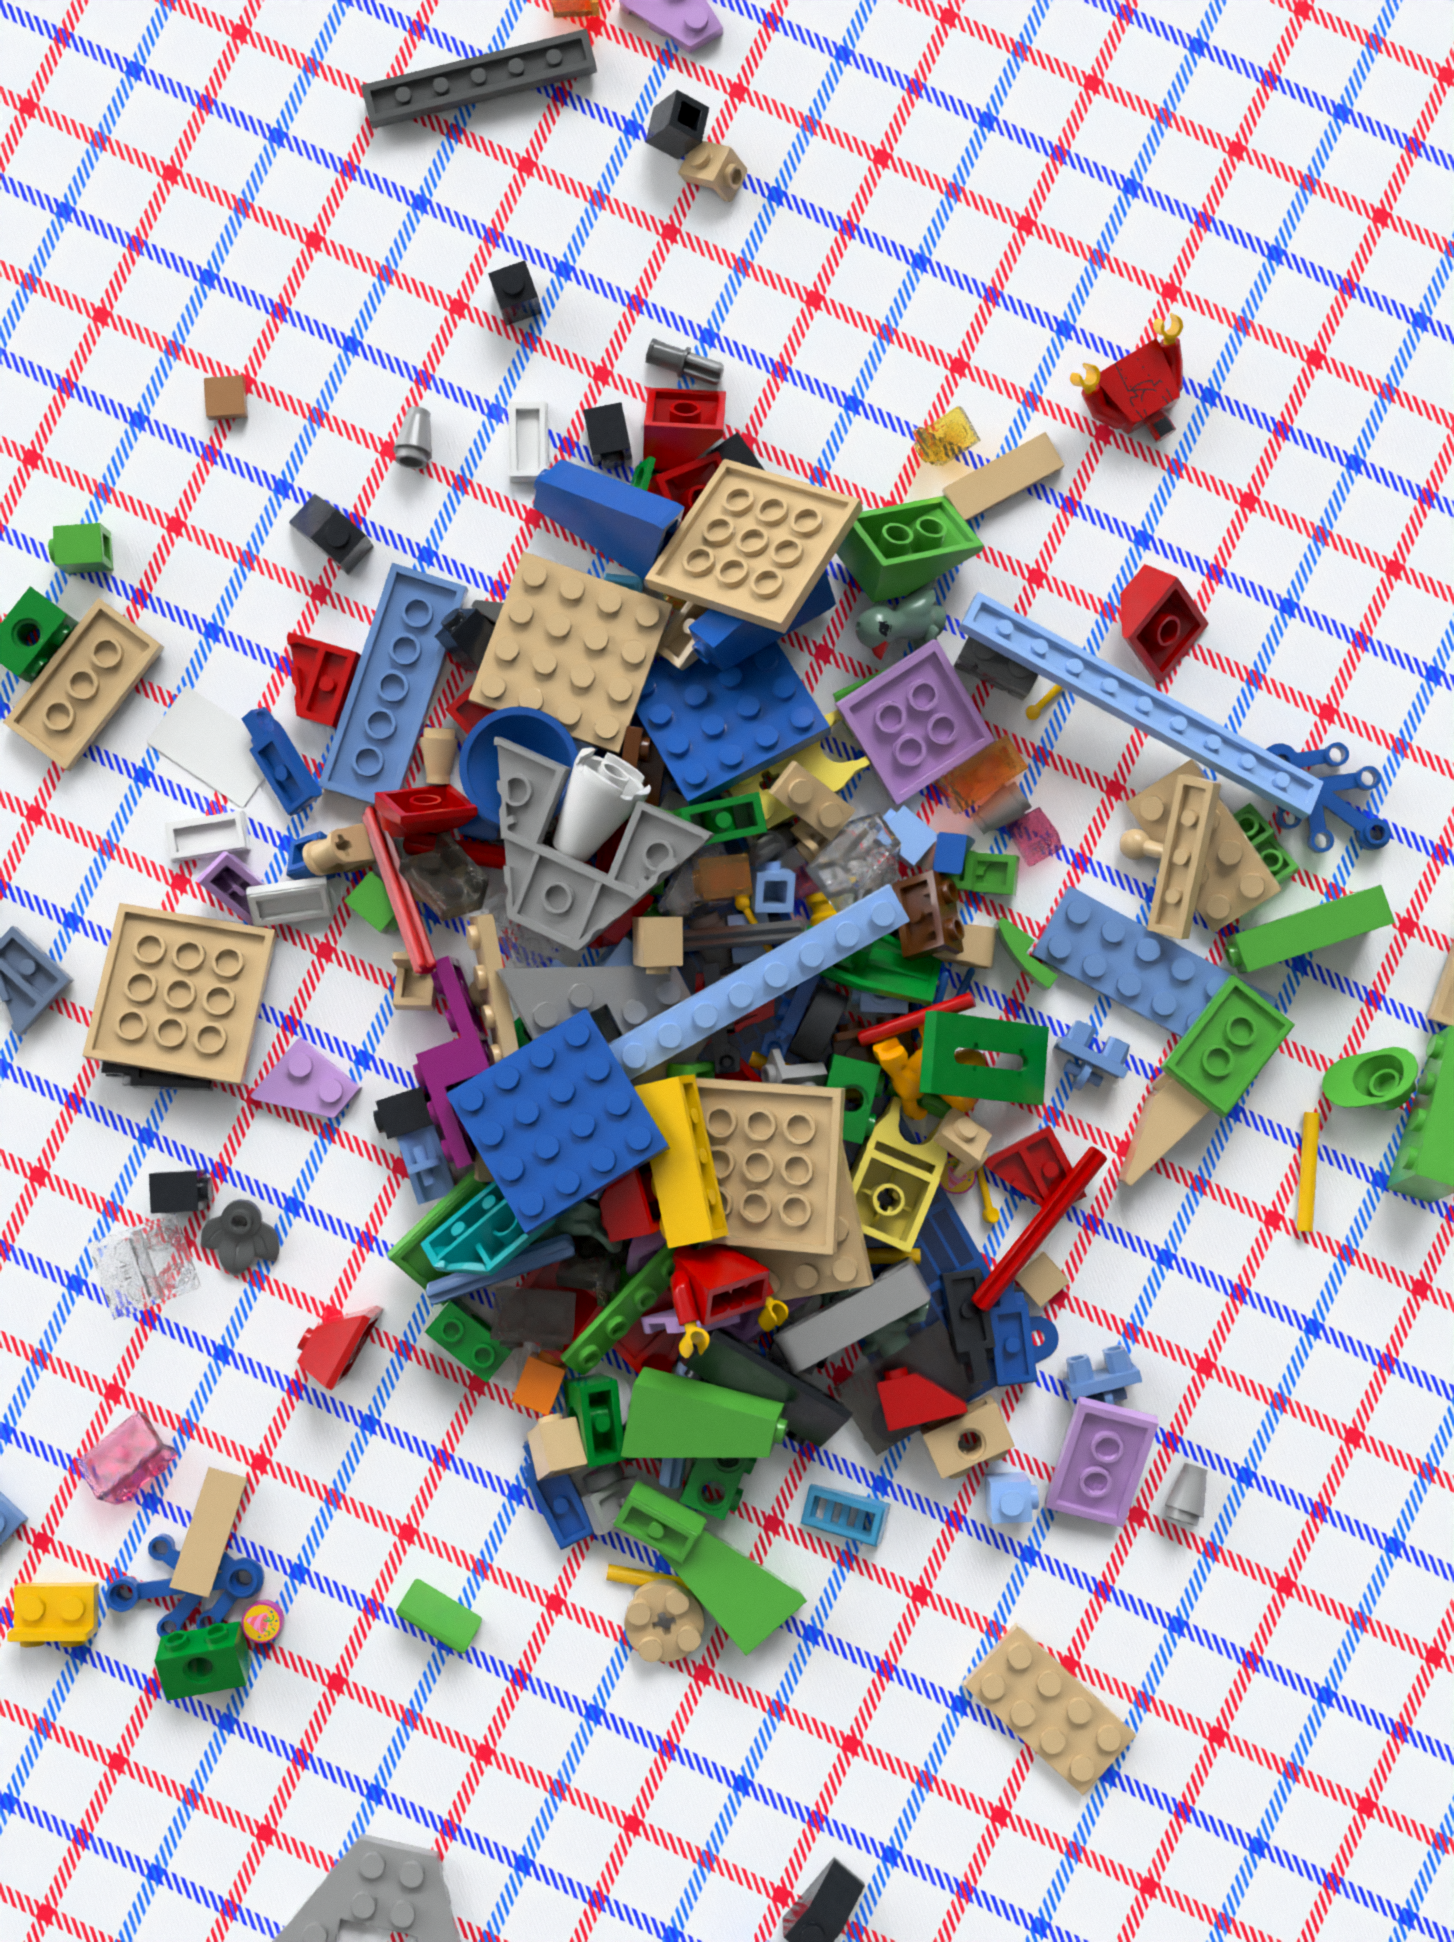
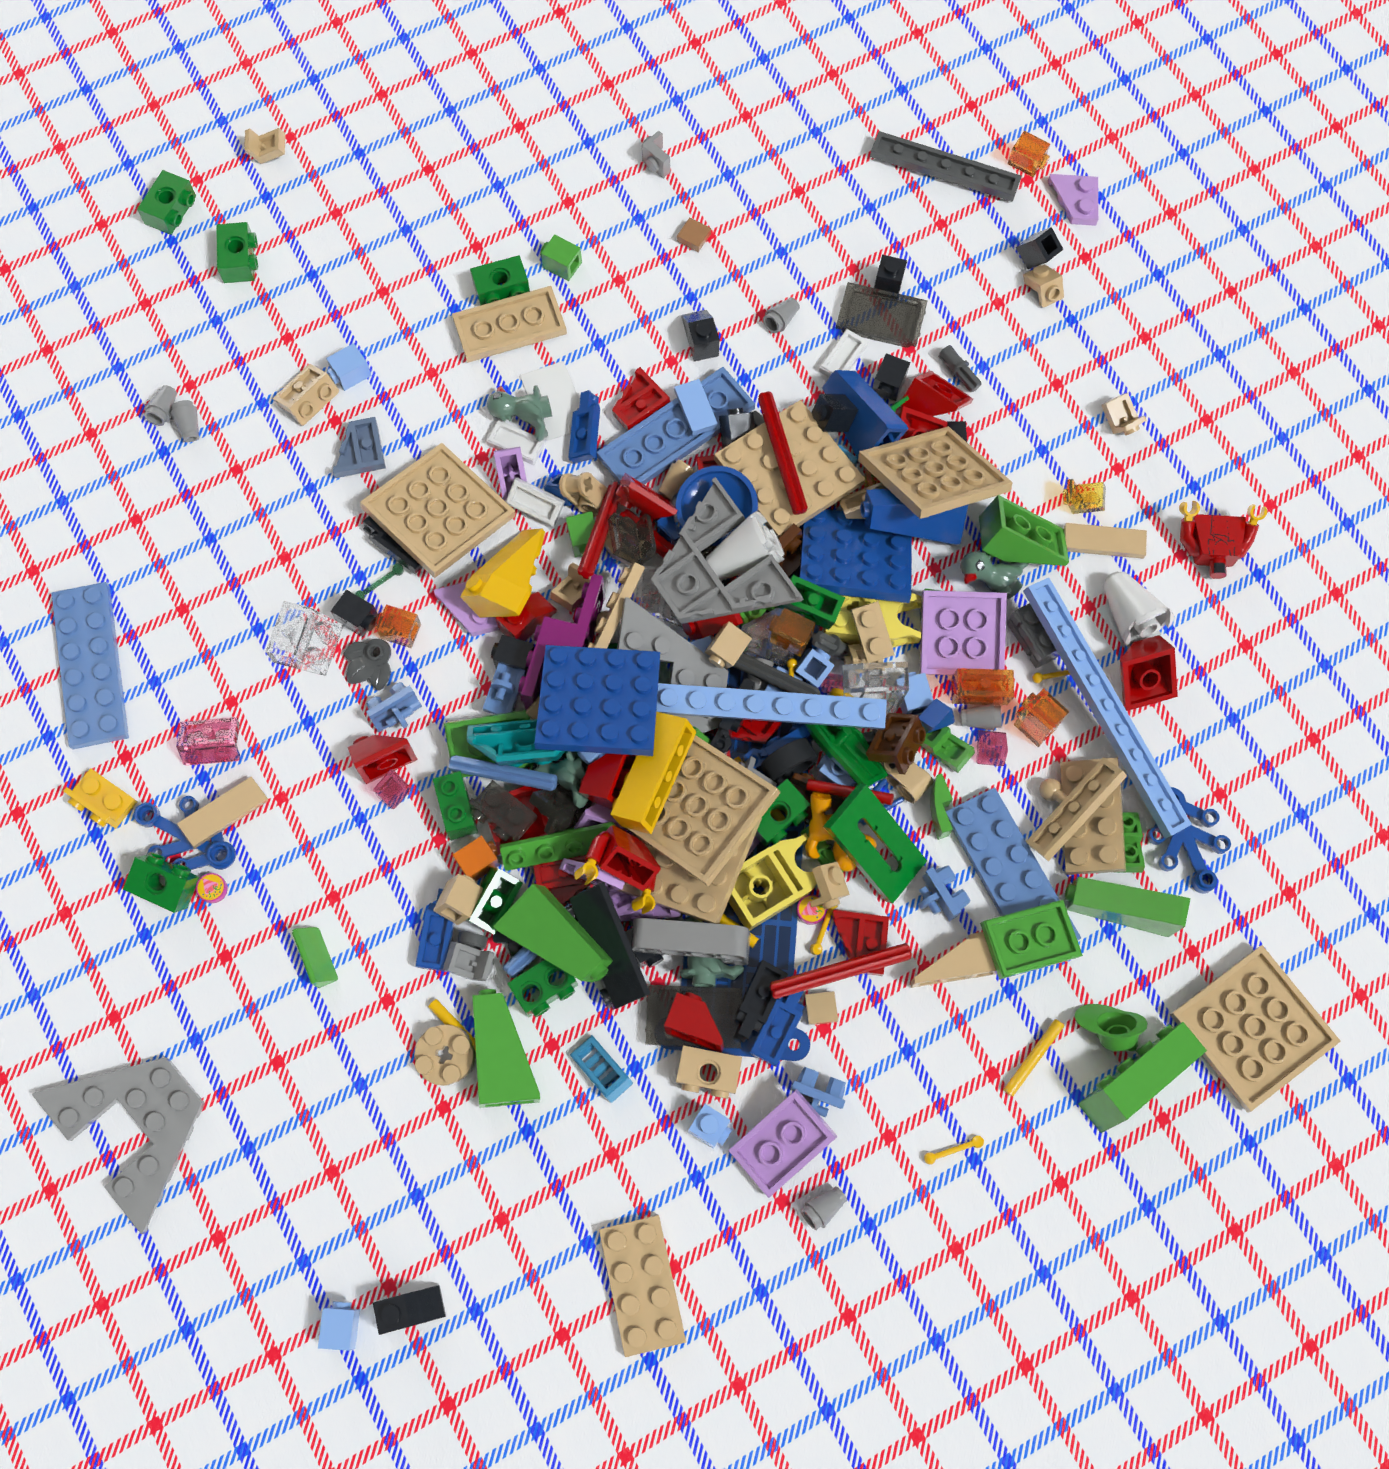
camera: 35 degrees right, 15 degrees down
bright green slope [613,1481,707,1565] -> none
none -> clear green hinge [355,564,404,599]
none -> medium blue hips [366,682,422,732]
none -> clear pink slope [373,769,411,809]
none -> clear orange brick [375,604,421,649]
none -> yellow wedge [460,528,545,618]
none -> sand green animal [487,385,552,441]
none -> red slope [496,592,557,641]
none -> light grey bracket [642,131,670,179]
none -> light blue tile [674,379,718,436]
none -> red axle [758,391,808,515]
none -> black brick [811,394,859,432]
none -> clear smoke piece [836,282,928,348]
none -> yellow hinge [924,1136,984,1165]
none -> clear orange brick [1014,688,1070,747]
none -> tan bracket [1101,393,1147,435]
none -> white cone [1103,571,1175,647]

